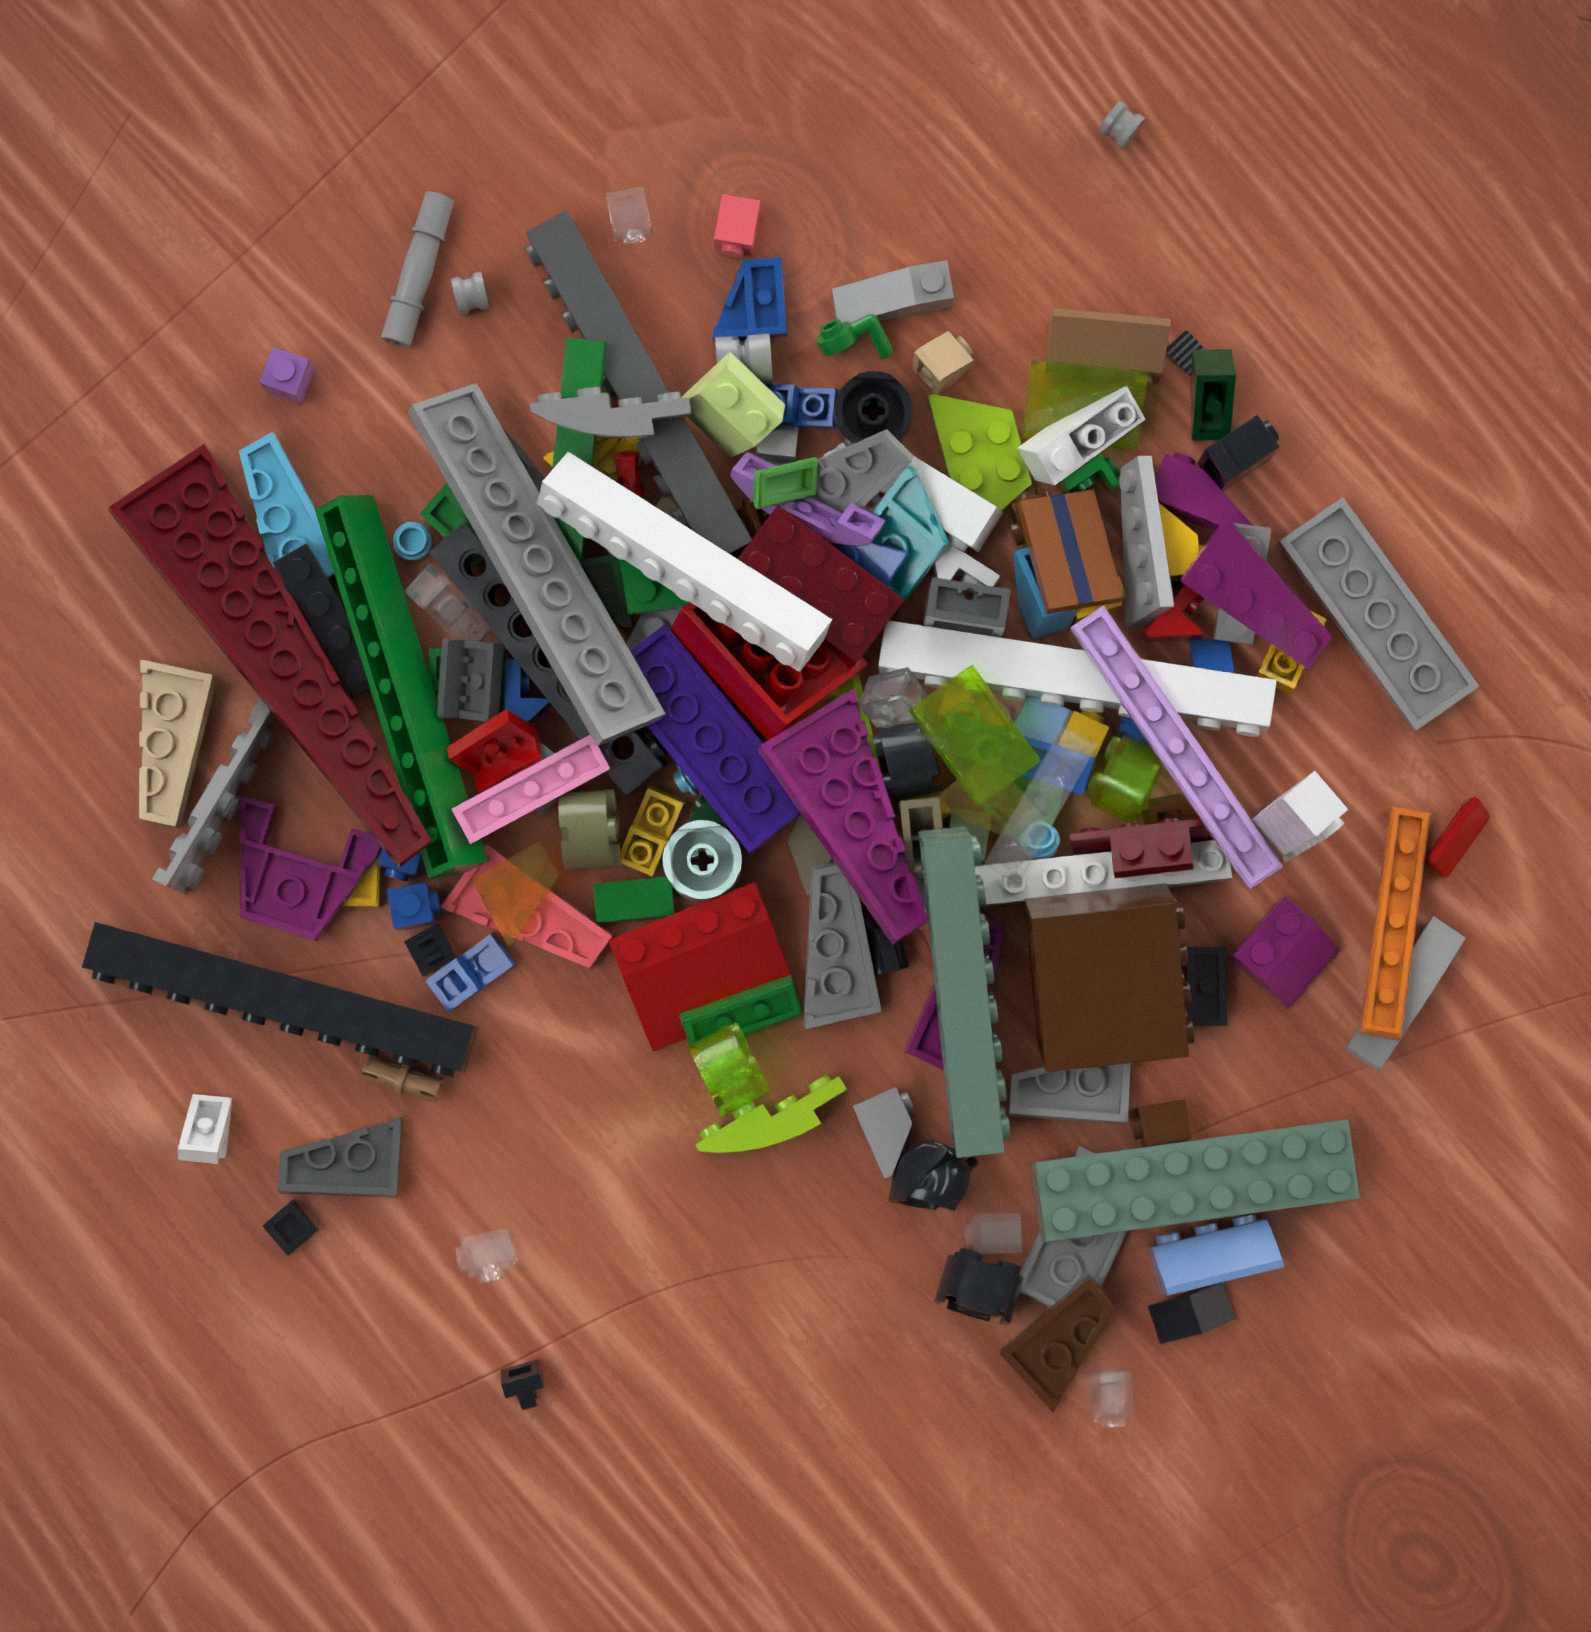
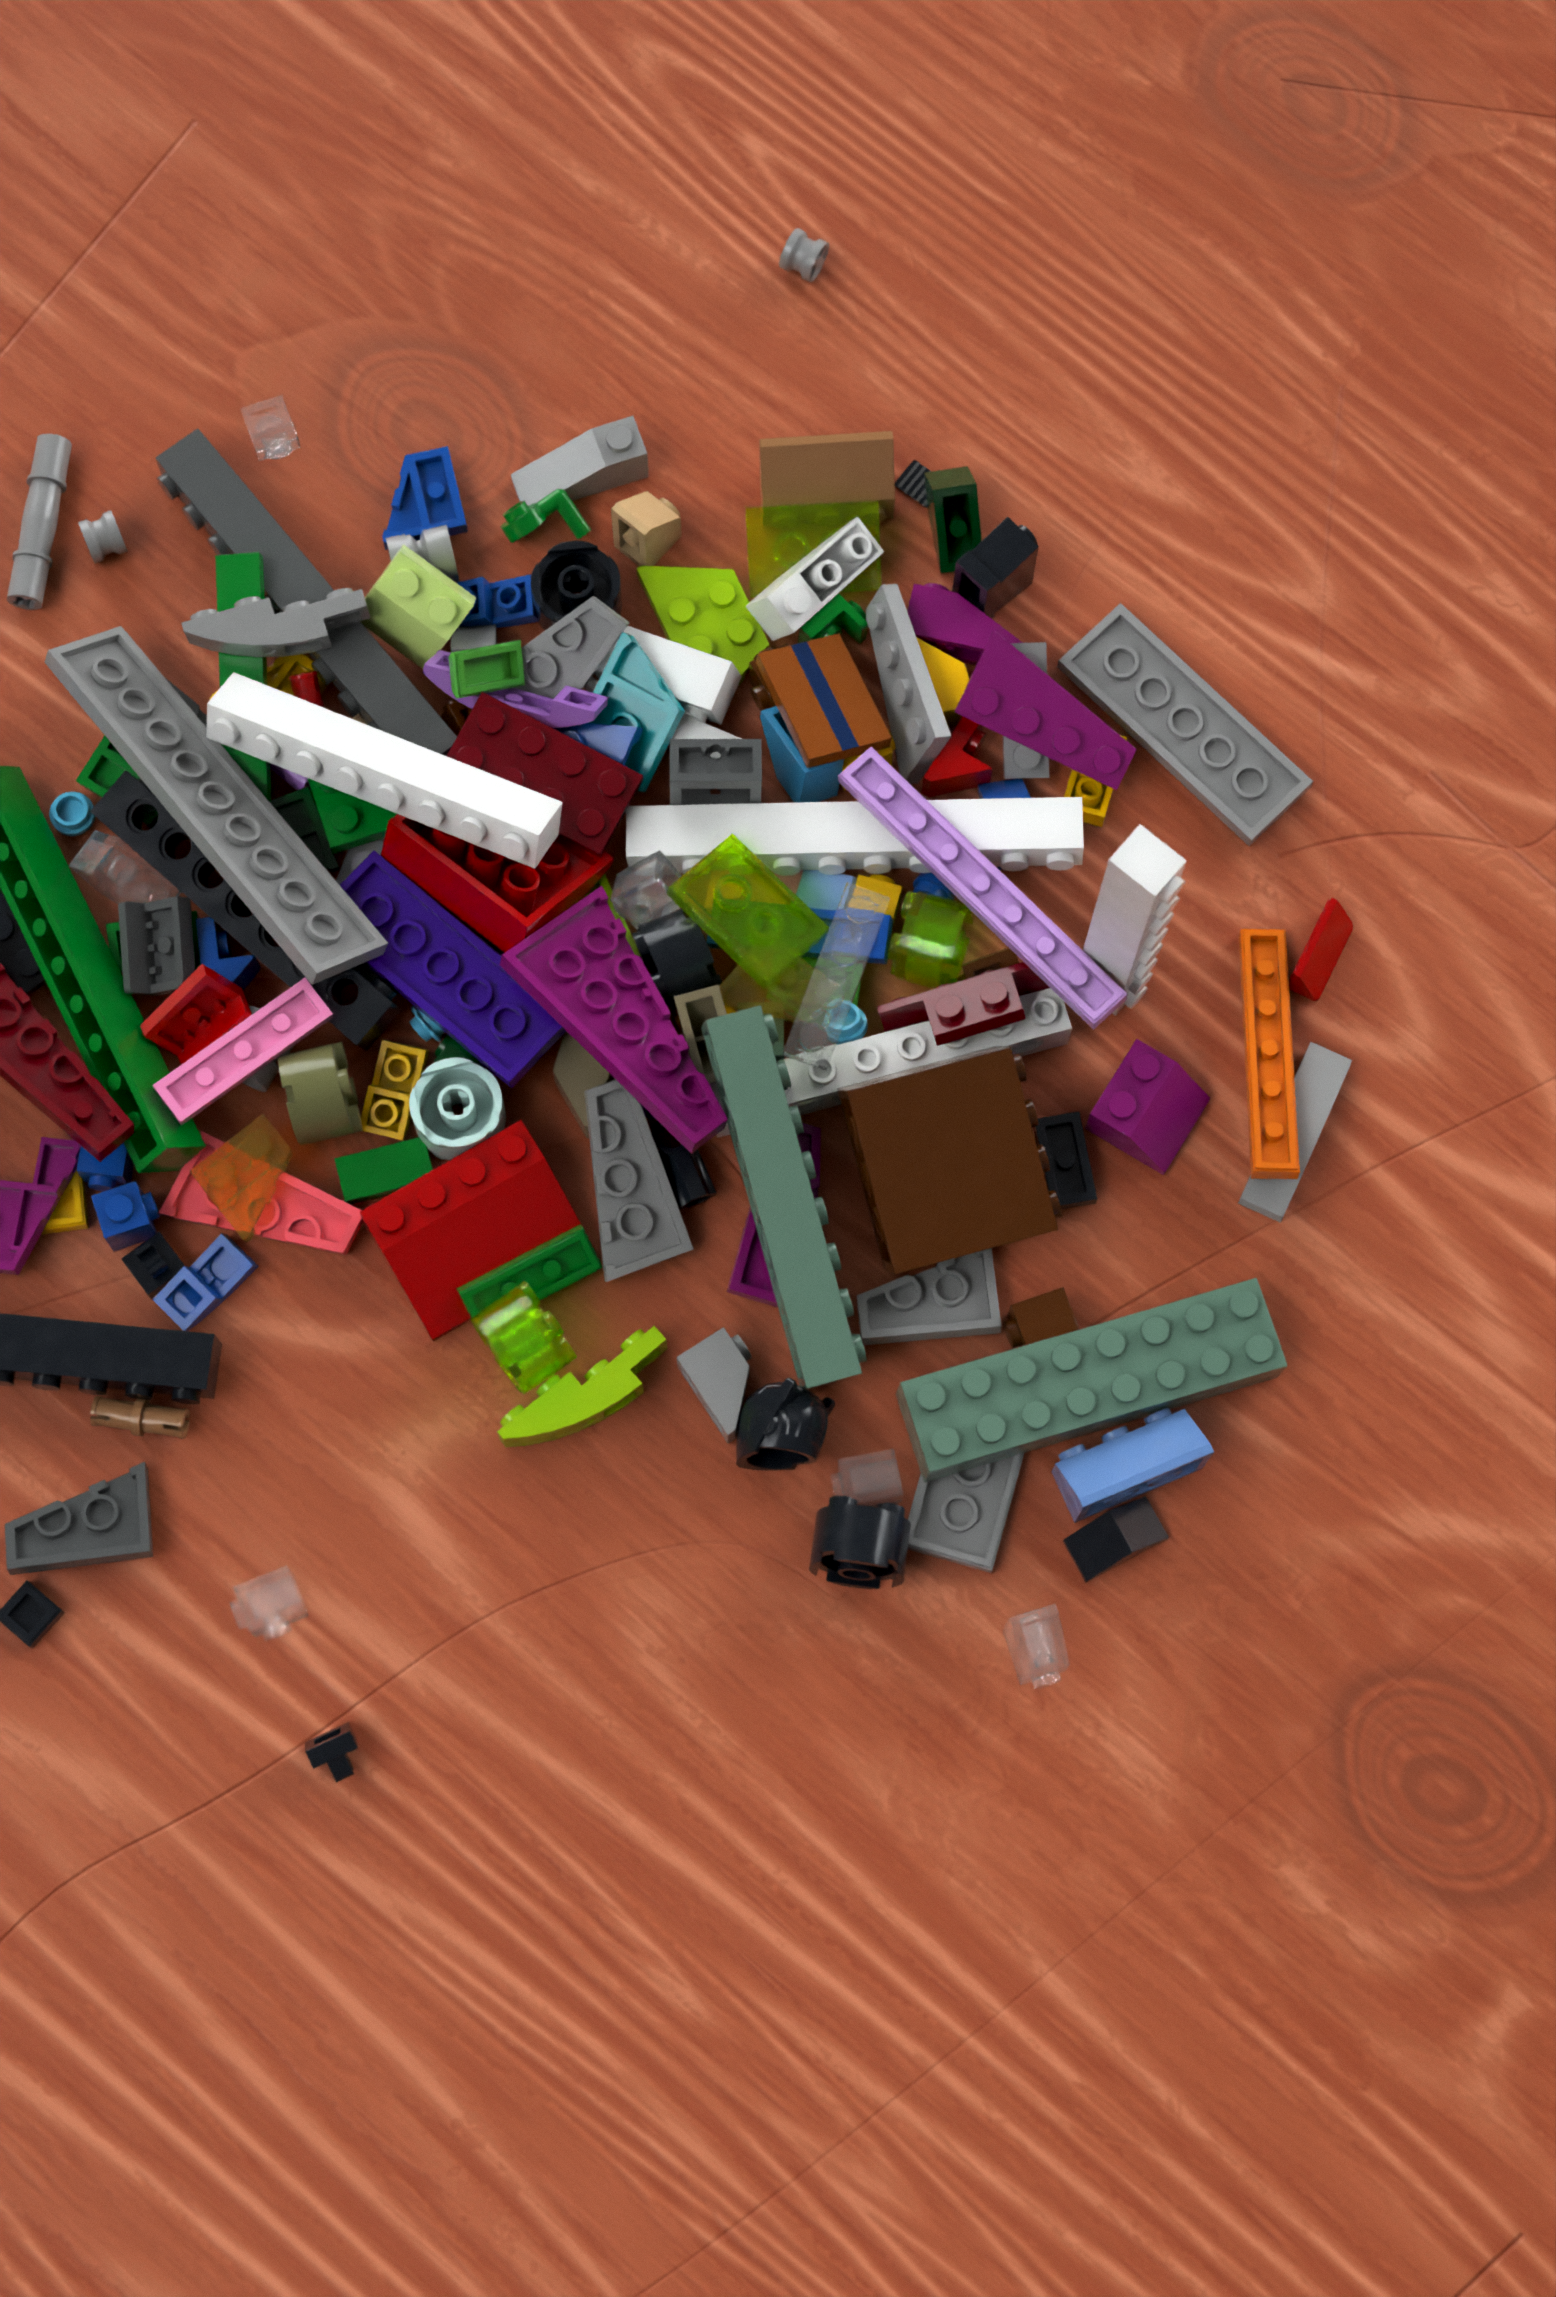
camera: 10 degrees left, 10 degrees down
coral brick [714,194,760,258] -> none
reddish brown wing [1000,1274,1116,1412] -> none

